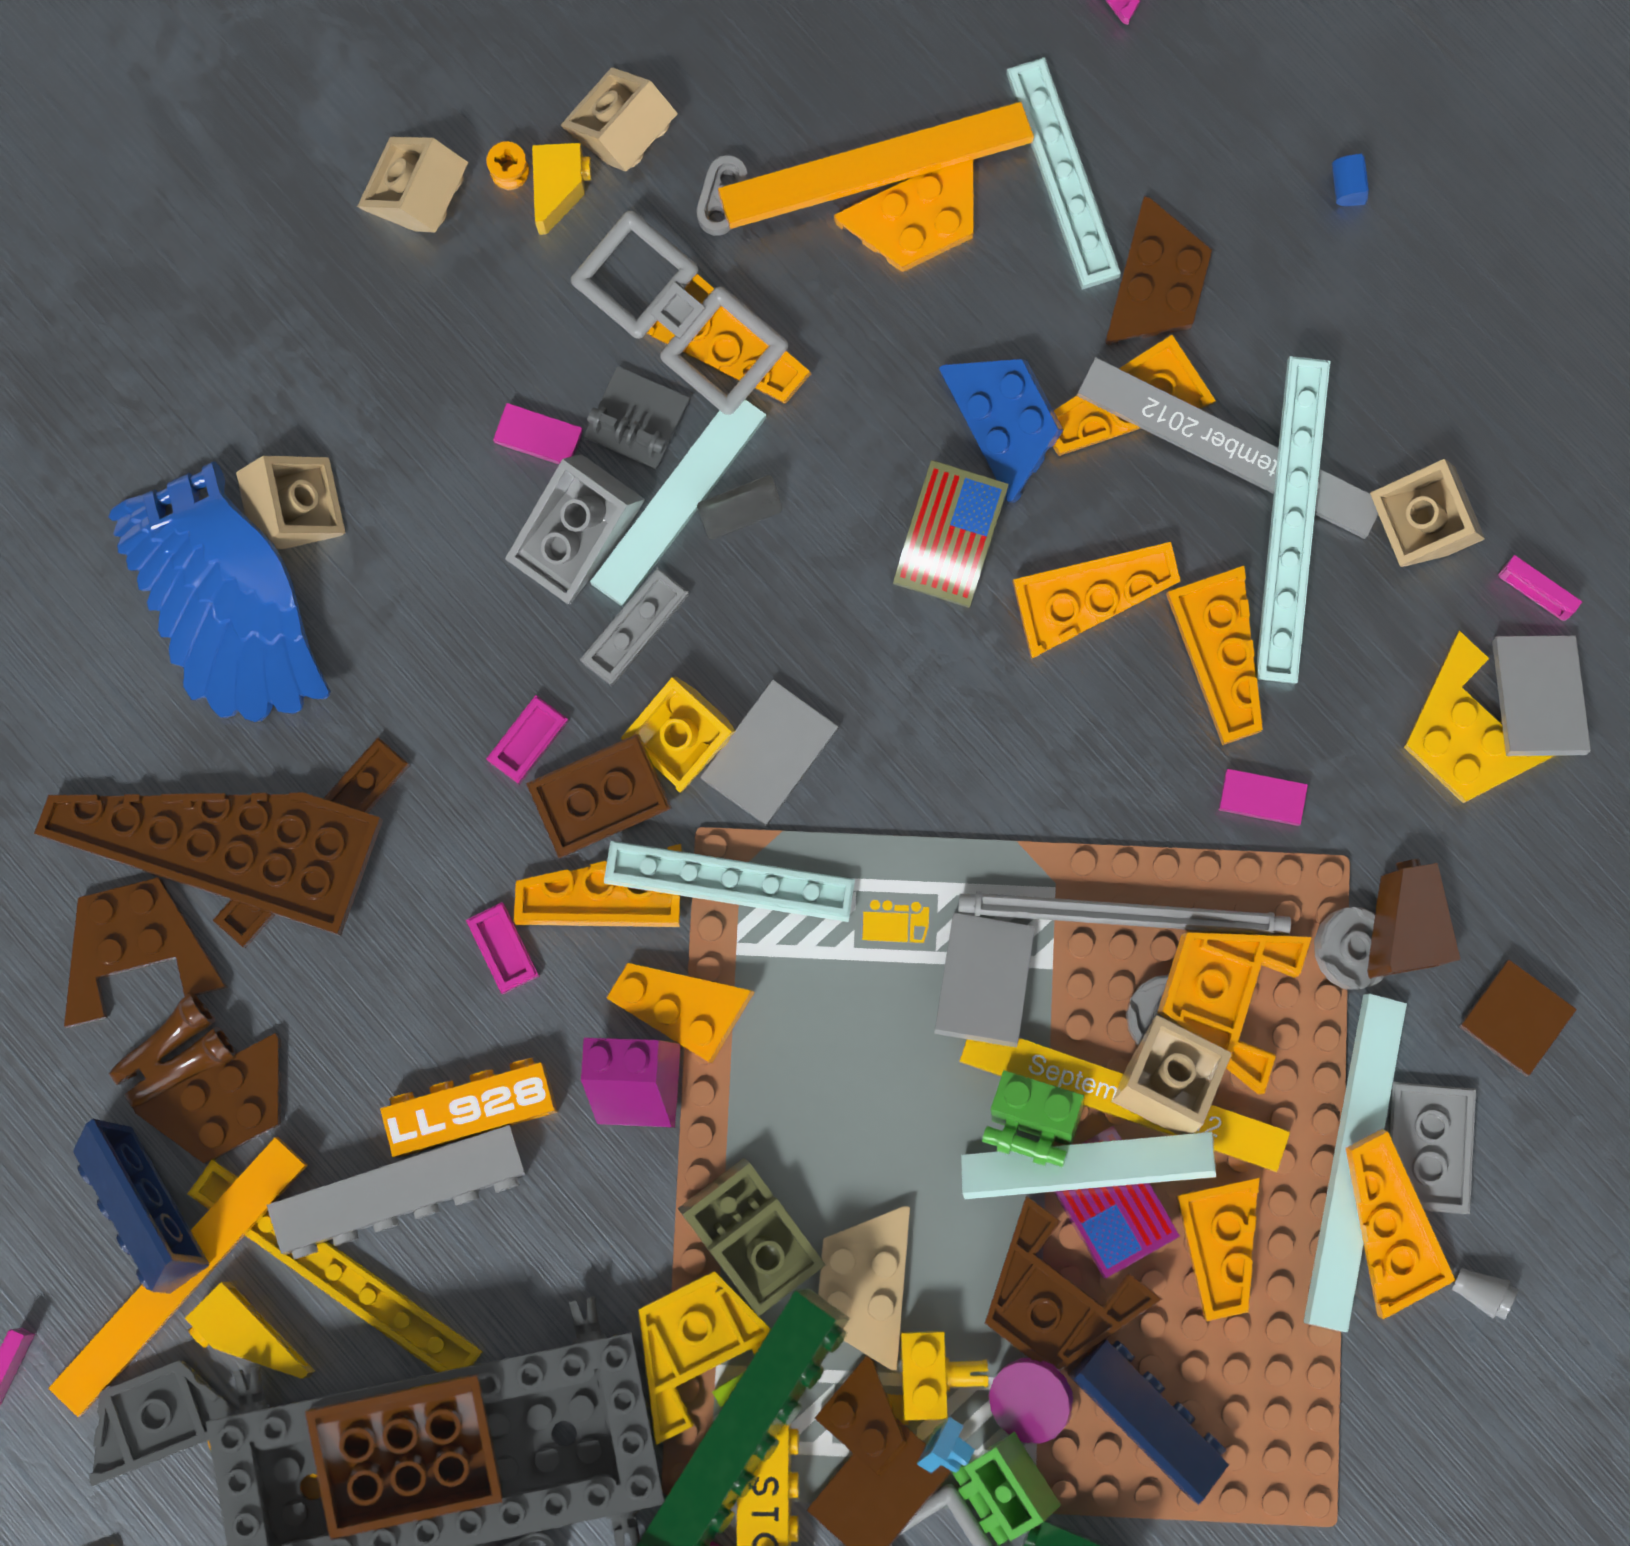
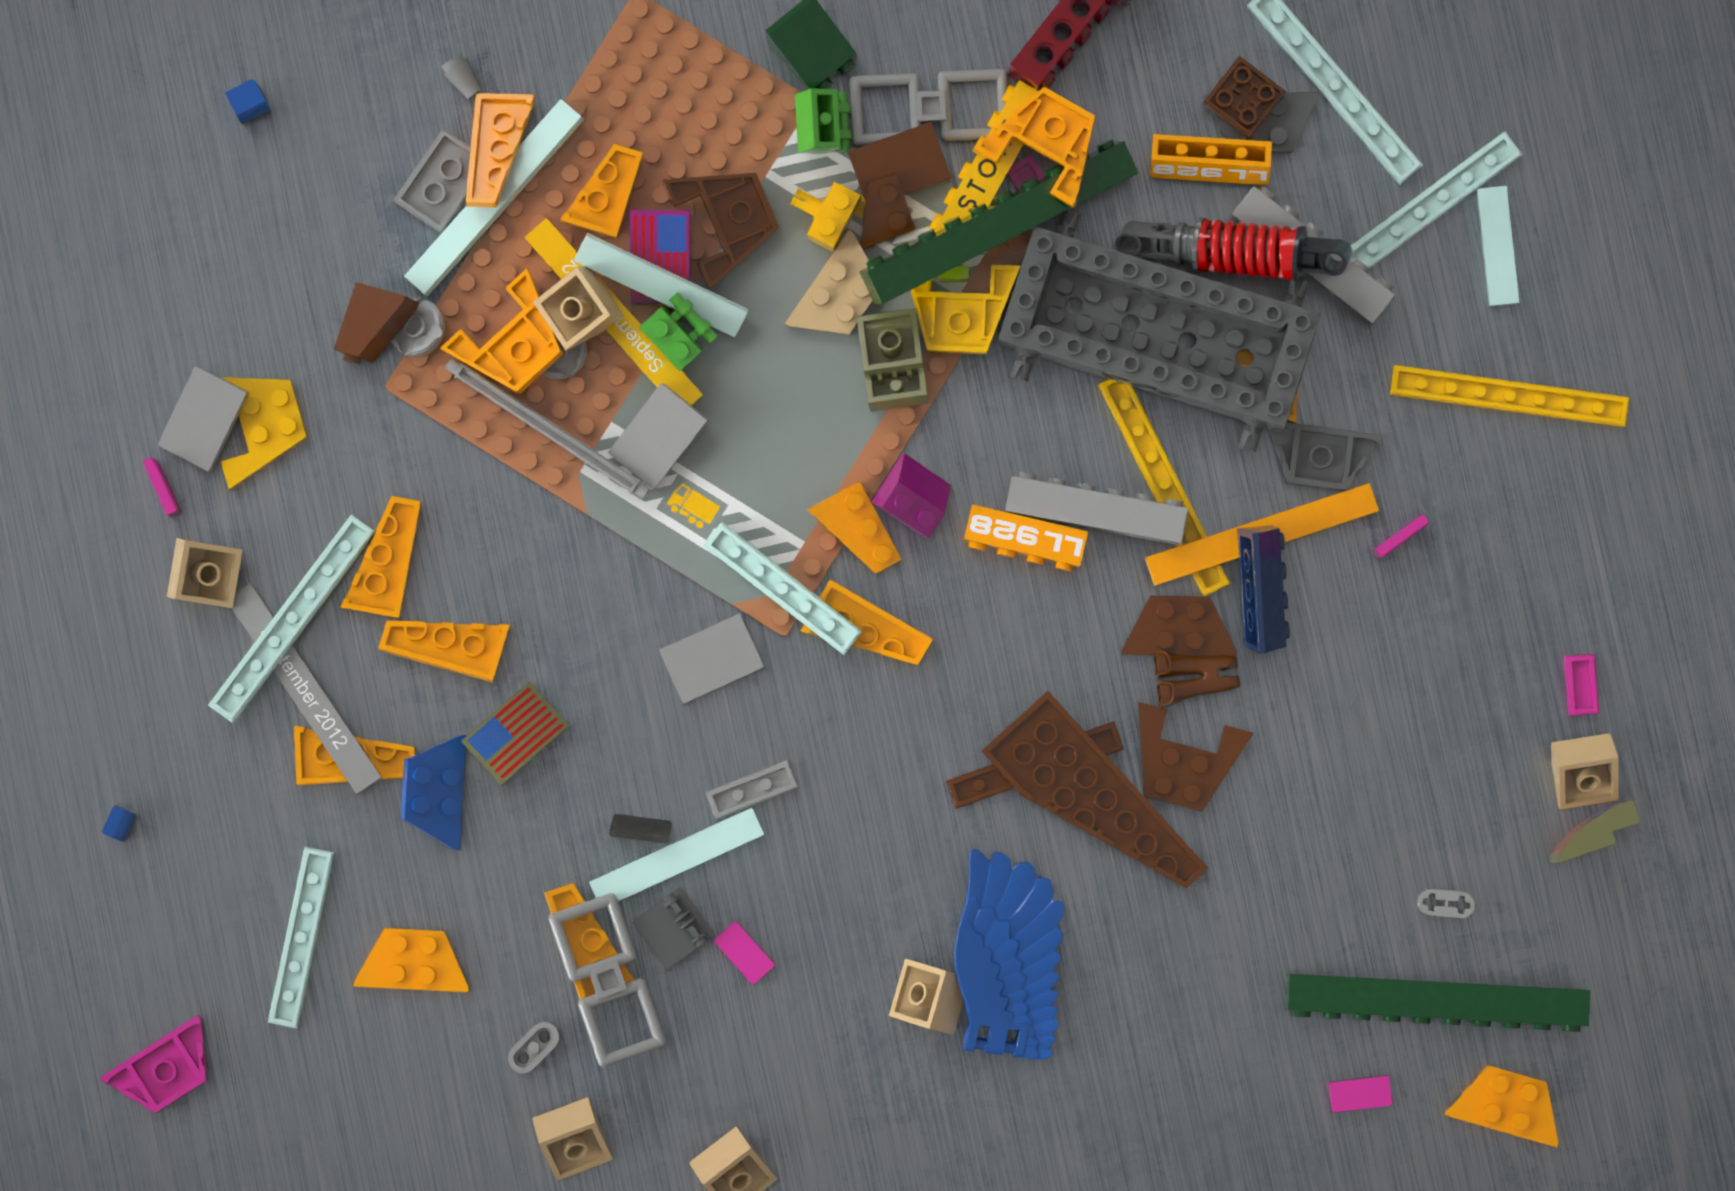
camera: 150 degrees left, 5 degrees up
yellow slope [185,1281,315,1379] -> none
reddish brown slope [305,1374,502,1539] -> none
dark pink tile [466,902,540,995] -> none
light orange wheel [486,141,529,190] -> none
dark pink tile [486,695,569,785] -> none
light grey slope [505,454,645,605] -> none
reddish brown tile [526,734,672,858] -> none
yellow slope [532,143,591,235] -> none
yellow slope [621,677,736,793] -> none
light orange tile [718,102,1034,229] -> none
dark azure tile [917,1417,975,1473] -> none
magenta tile [989,1358,1074,1444] -> none
dark blue slope [1068,1340,1230,1505] -> none
reddish brown wing [1105,196,1212,345] -> none
dark pink tile [1218,769,1308,826] -> none
reddish brown tile [1458,960,1577,1077] -> none

